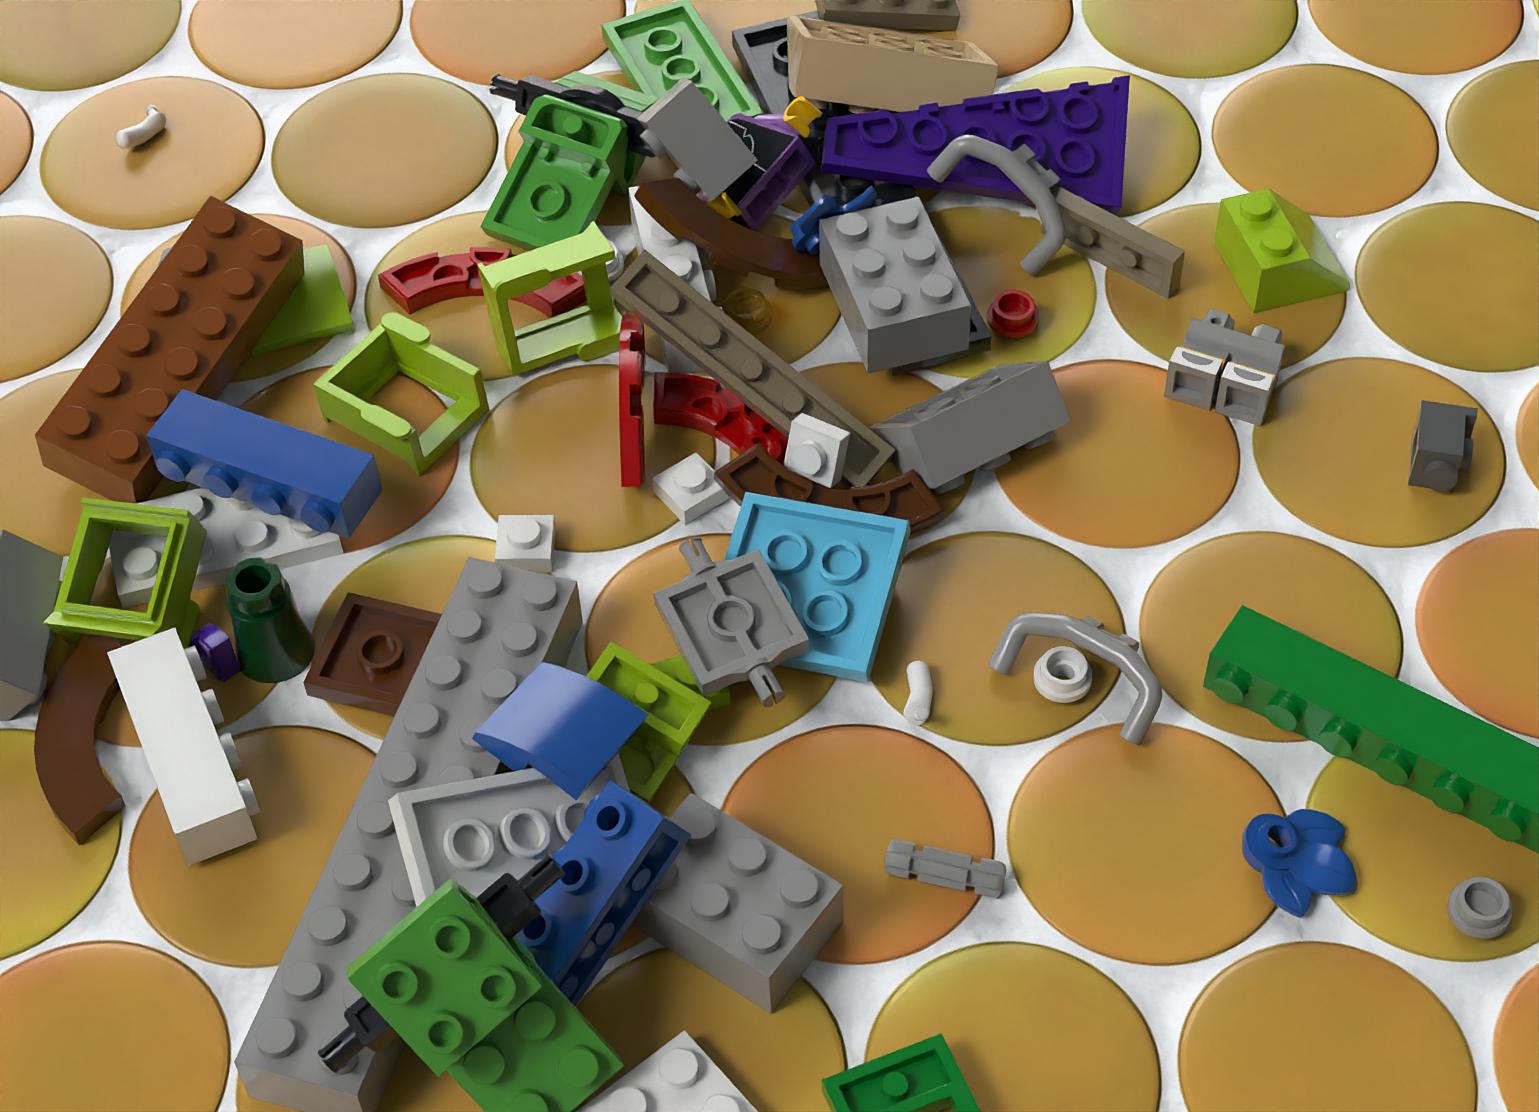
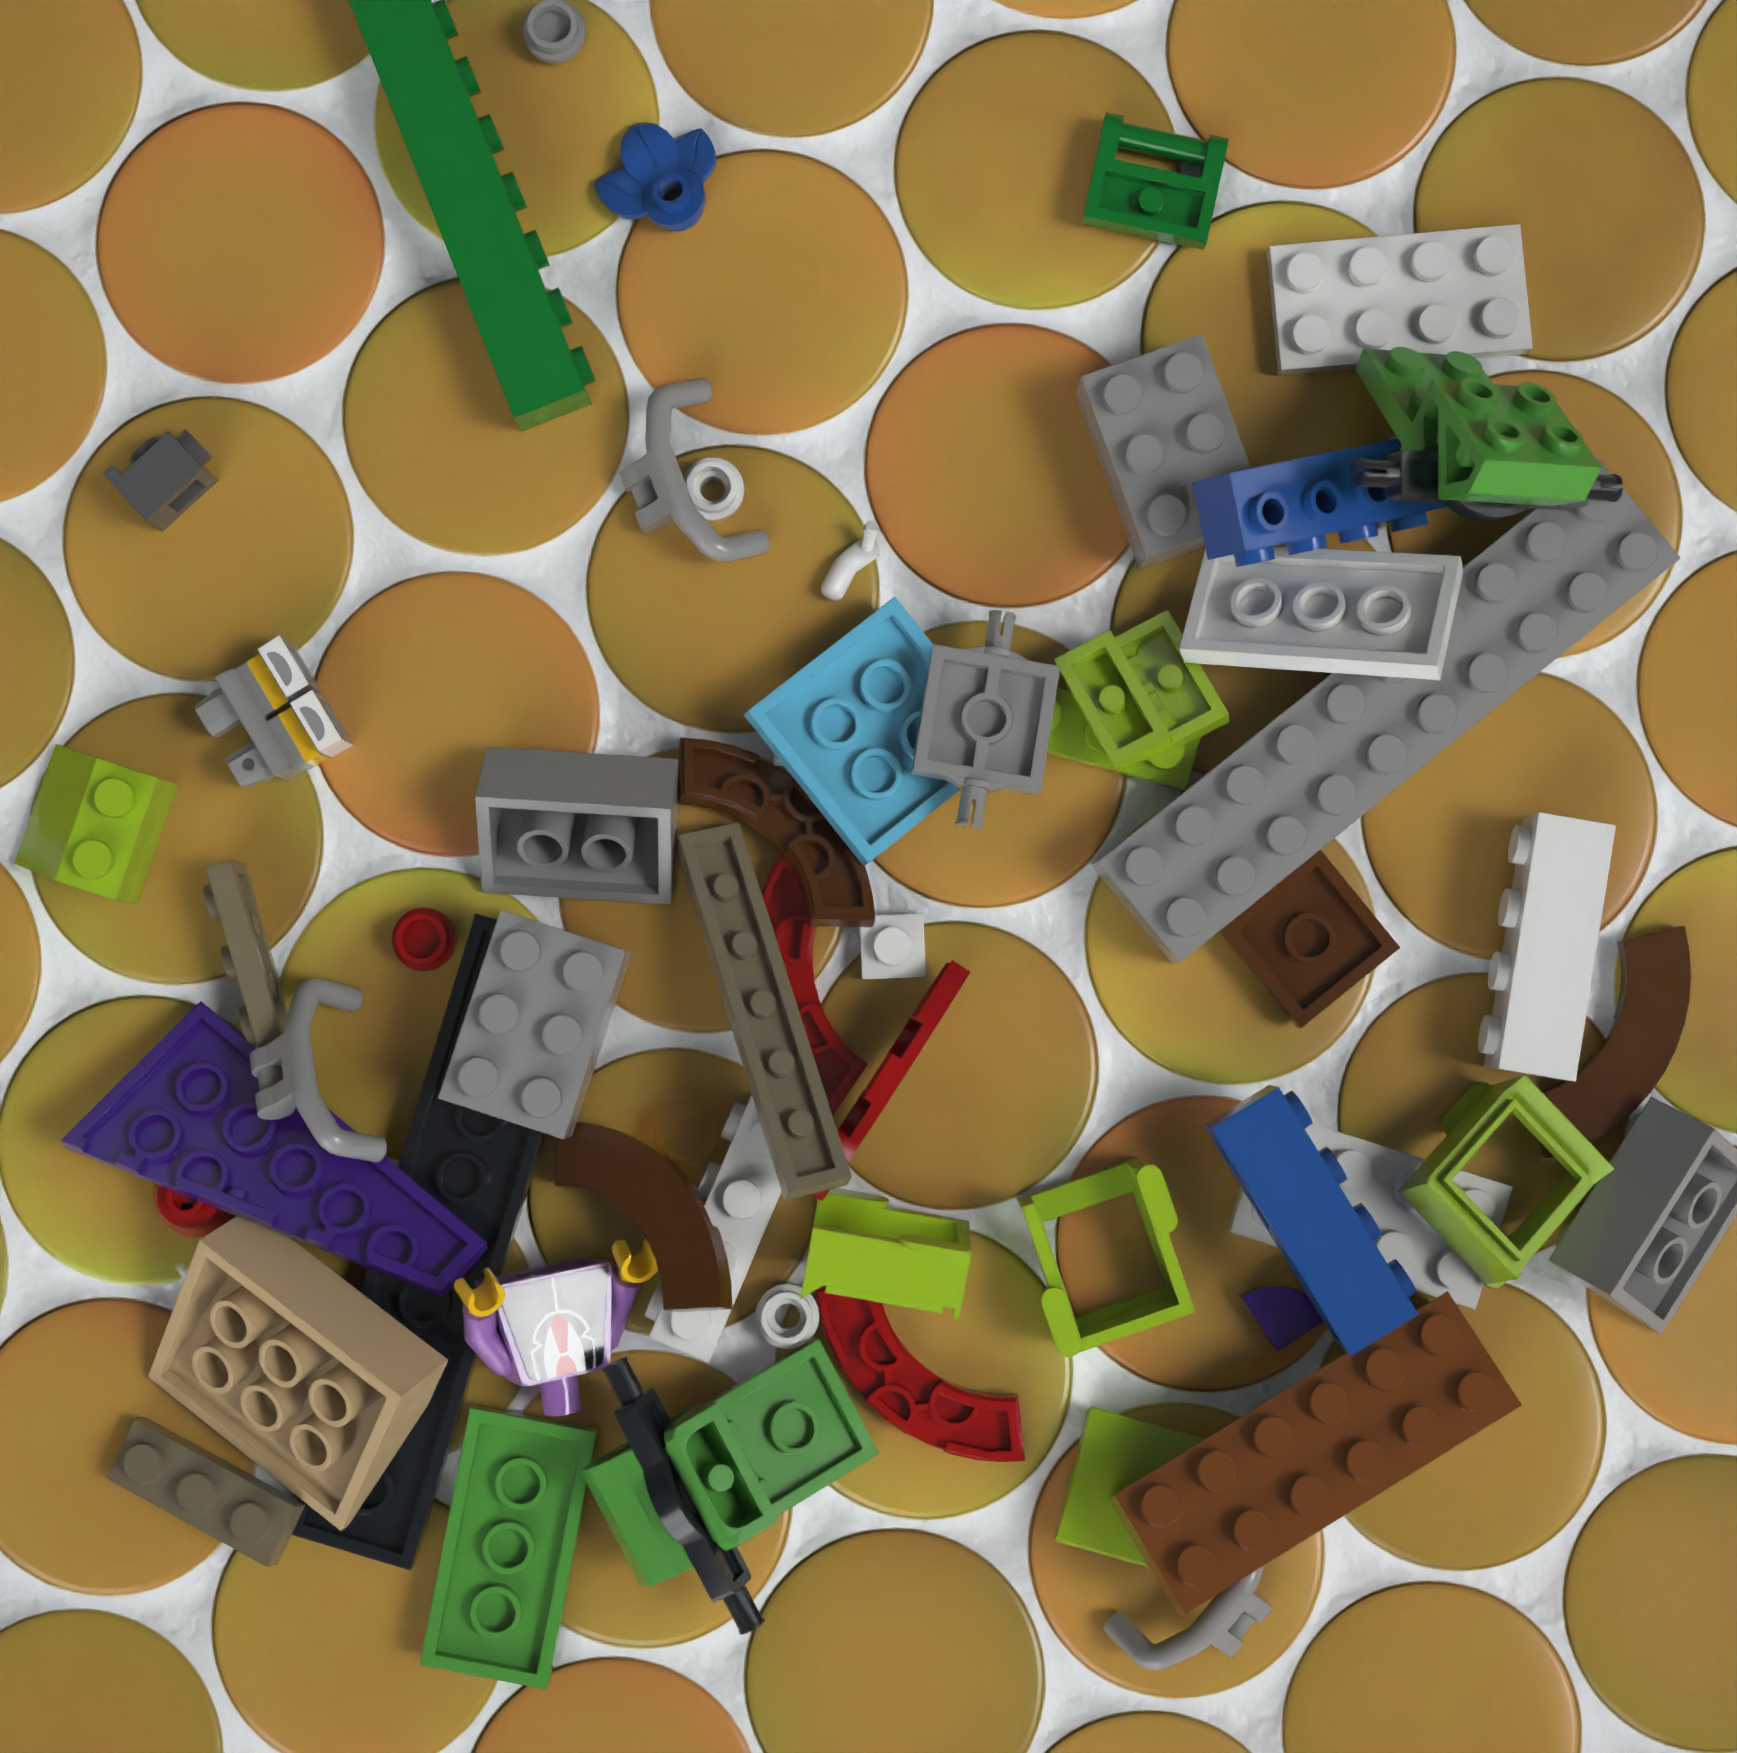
camera: 145 degrees left, 35 degrees up
dark purple tile [189,623,240,682] -> none
dark green plant [225,557,315,683] -> none
blue slope [472,662,648,801] -> none
white plate [494,515,556,572] -> none
light grey brick [637,78,758,201] -> none
white plate [783,413,850,488] -> none
blue plate [790,186,877,255] -> none
light grey axle [884,839,1006,898] -> none

